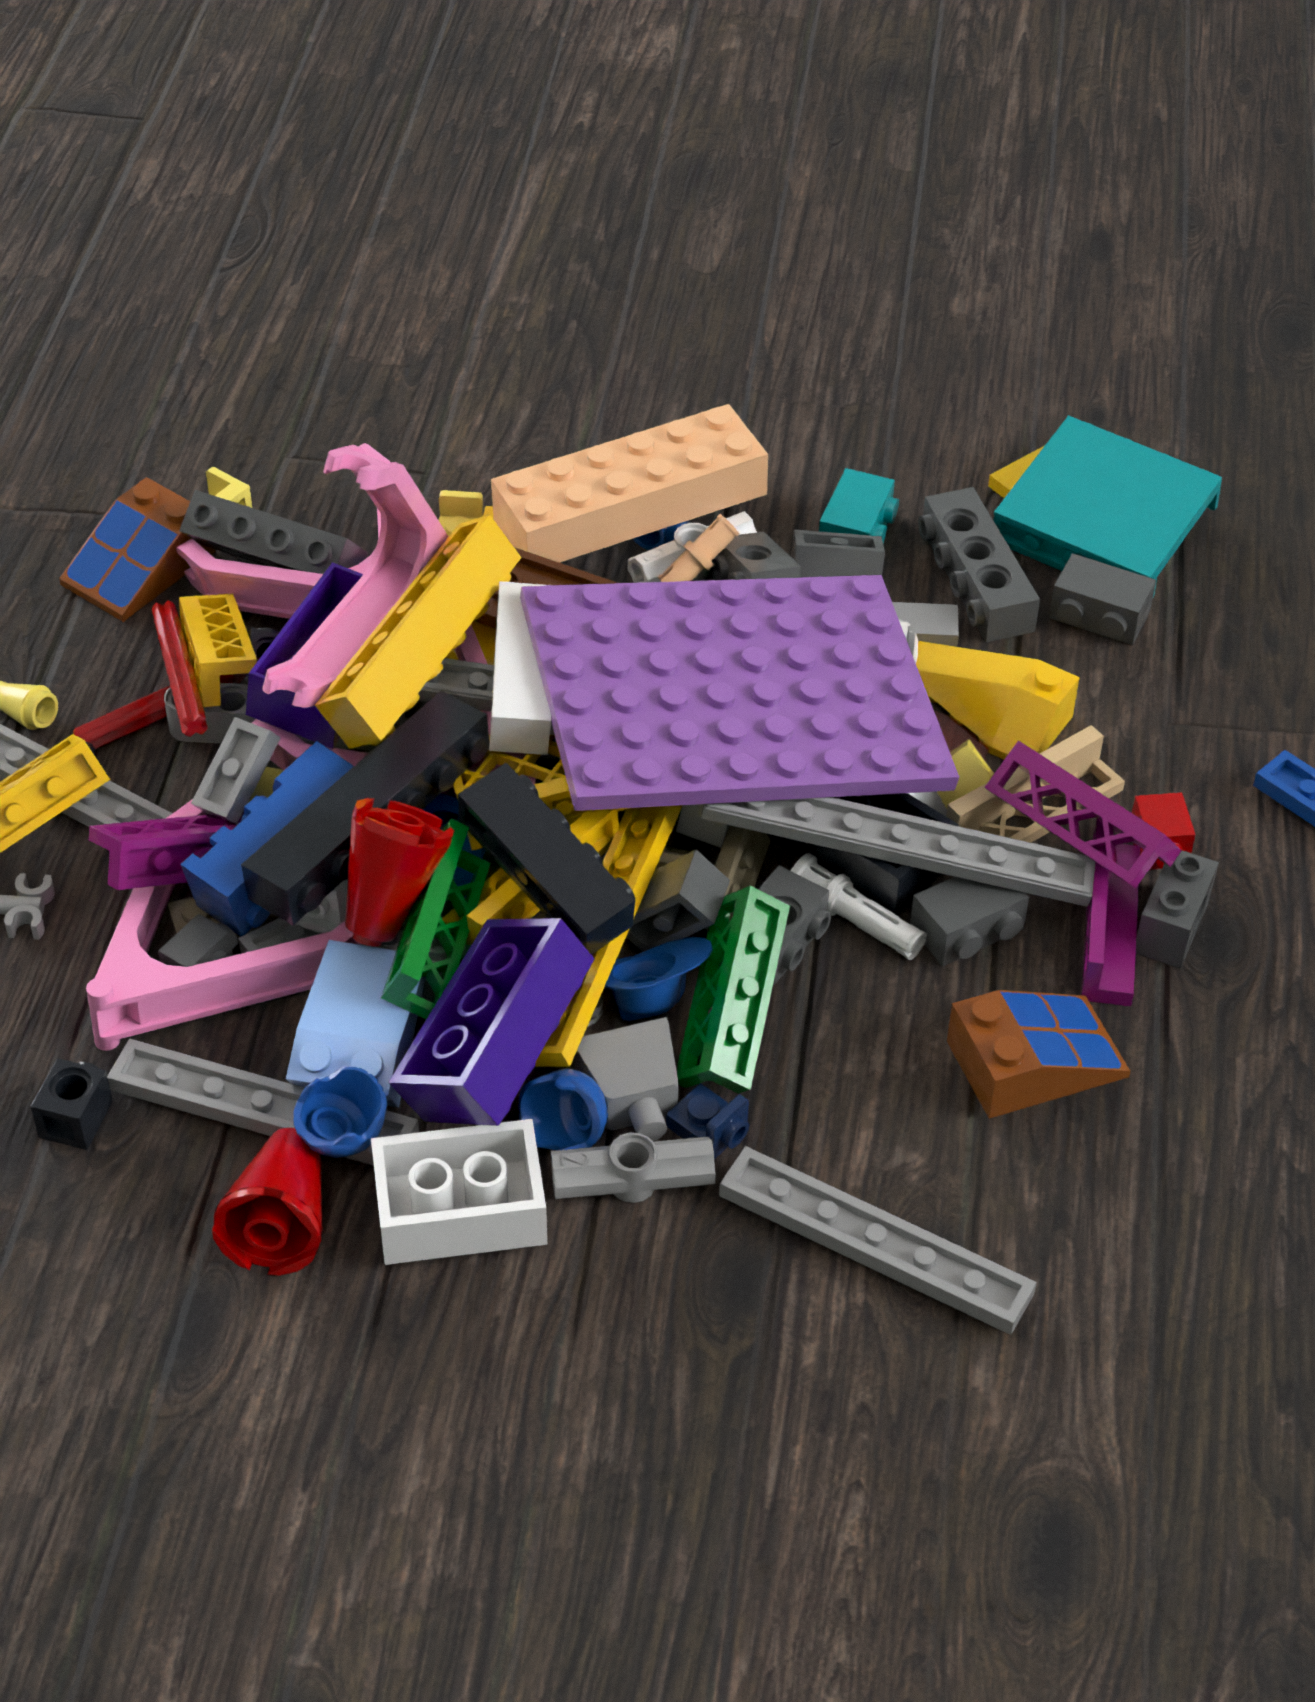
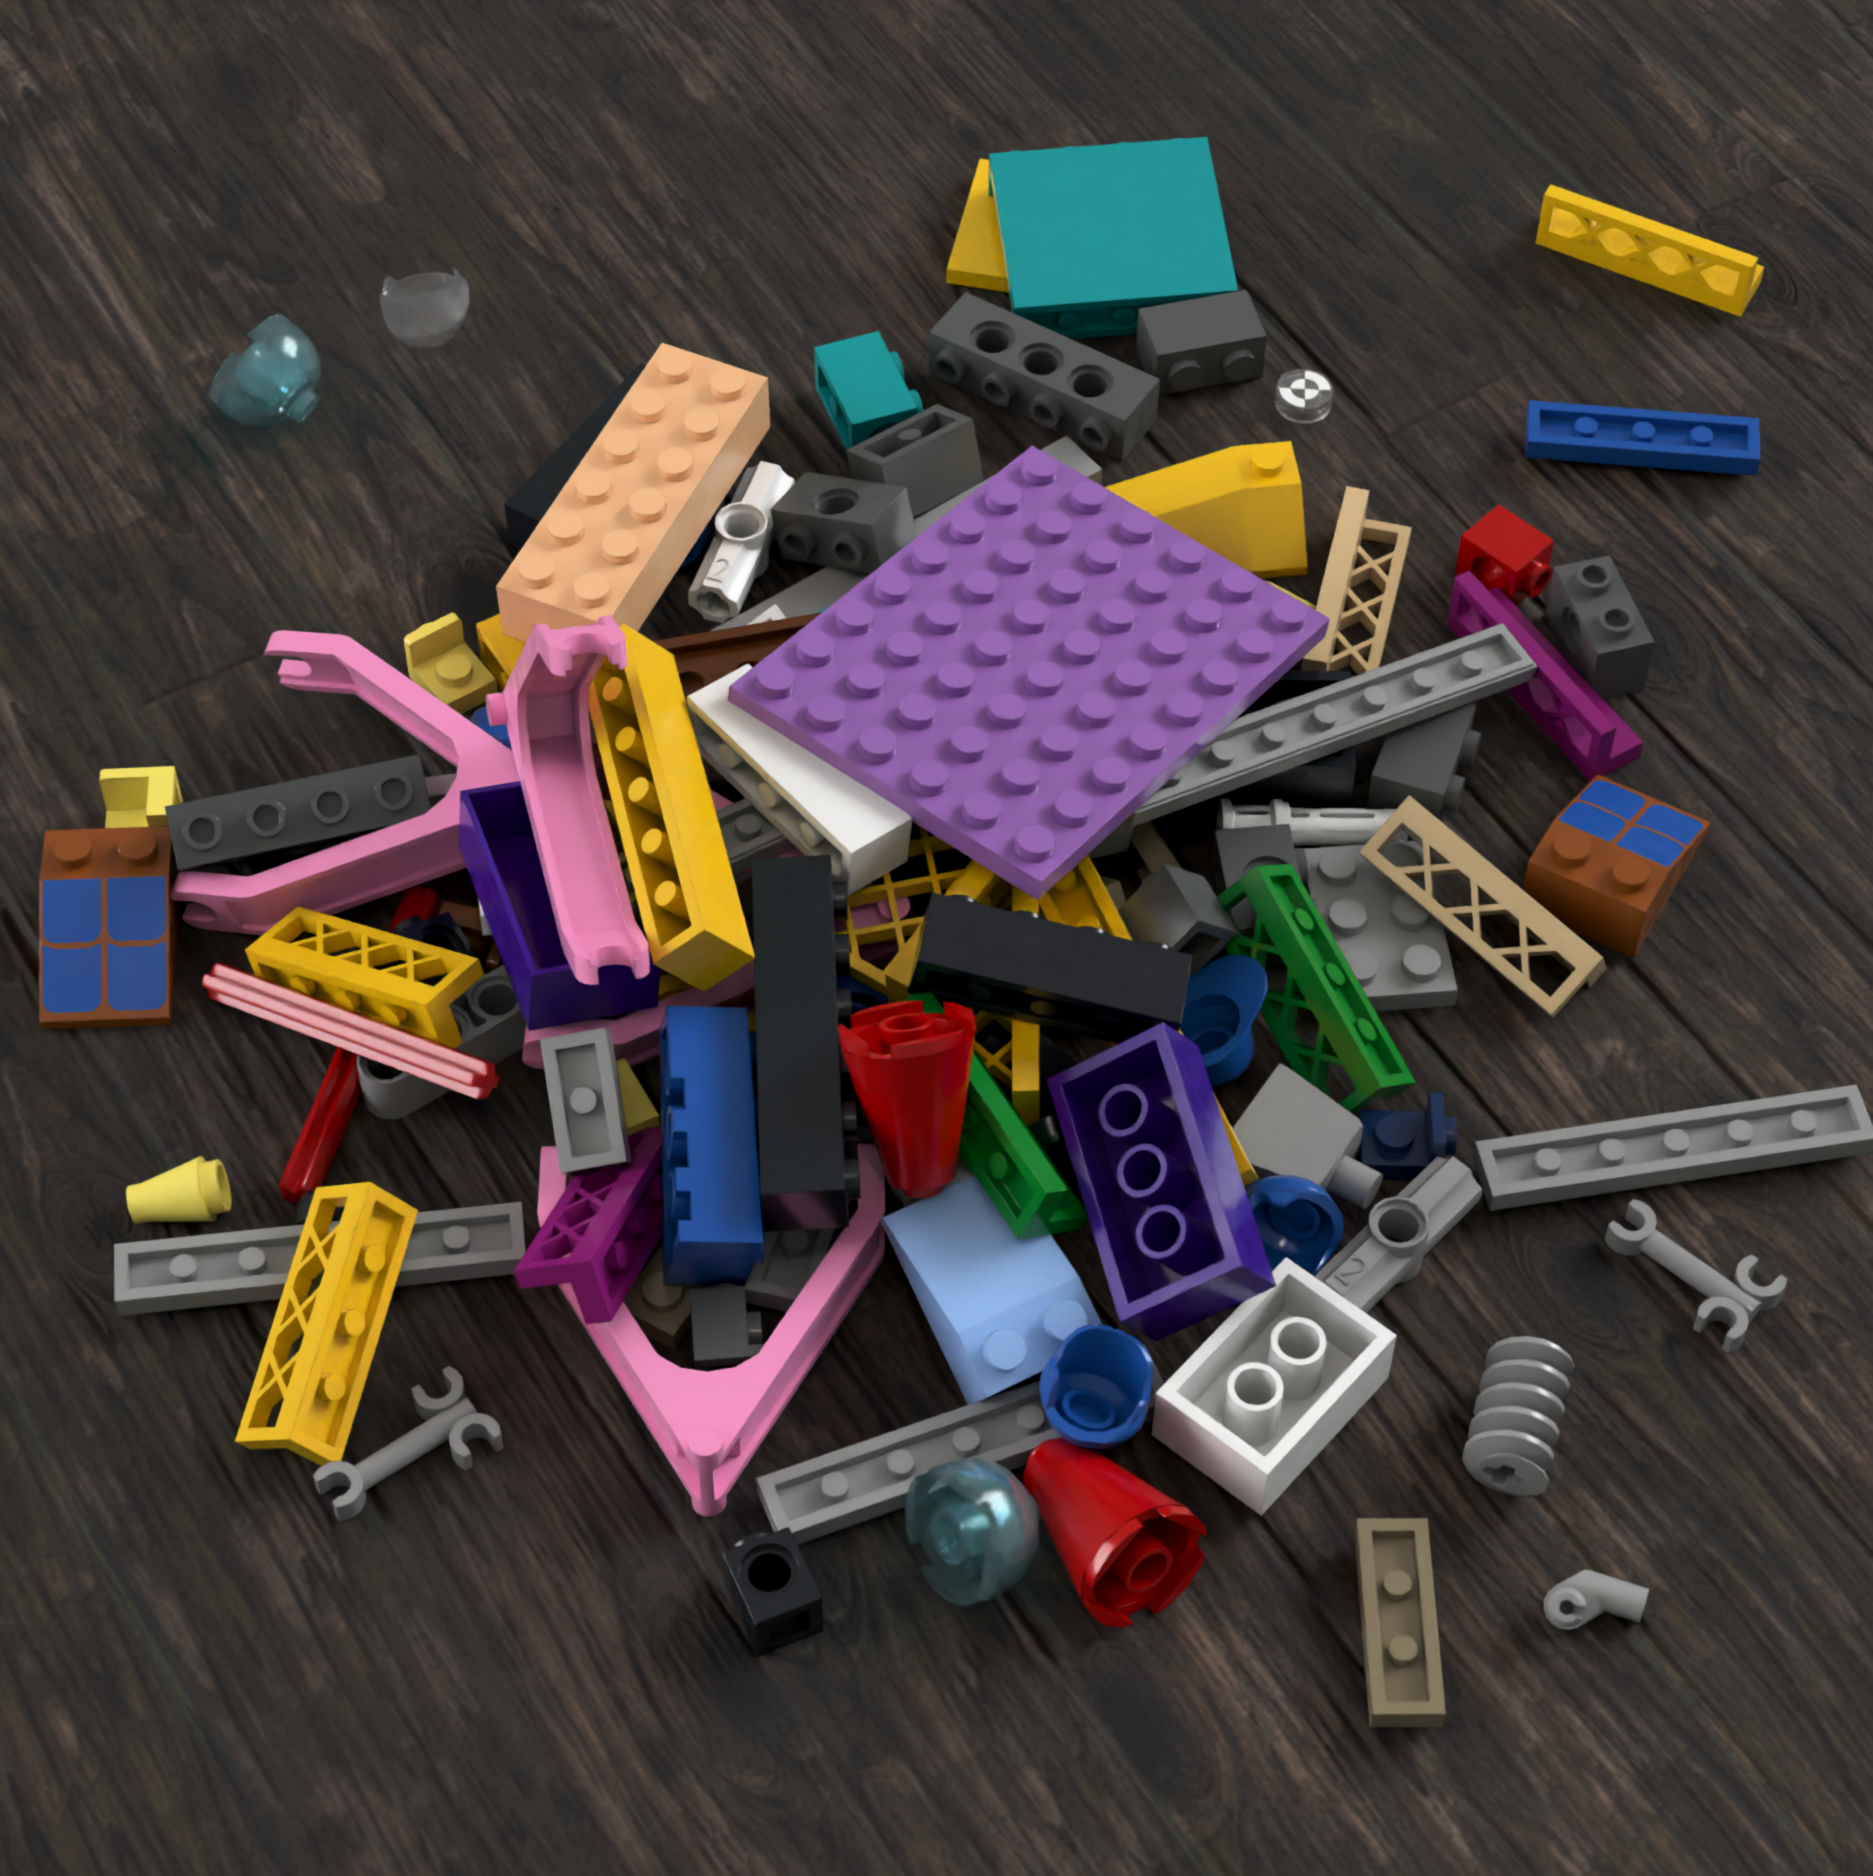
camera: 40 degrees left, 5 degrees up
light nougat pin [657,514,740,582] -> none
magenta fence [984,740,1182,889] -> none
none -> clear light blue cylinder [209,313,321,430]
none -> clear hair [379,268,470,348]
none -> clear light blue cylinder [905,1458,1040,1607]
none -> clear tile [1275,369,1333,423]
none -> light grey plate [1304,841,1458,1011]
none -> dark tan plate [1354,1518,1446,1727]
none -> tan fence [1359,795,1607,1018]
none -> light grey piece [1462,1336,1575,1497]
none -> light grey arm [1543,1570,1649,1630]
none -> light grey bar [1604,1199,1787,1353]

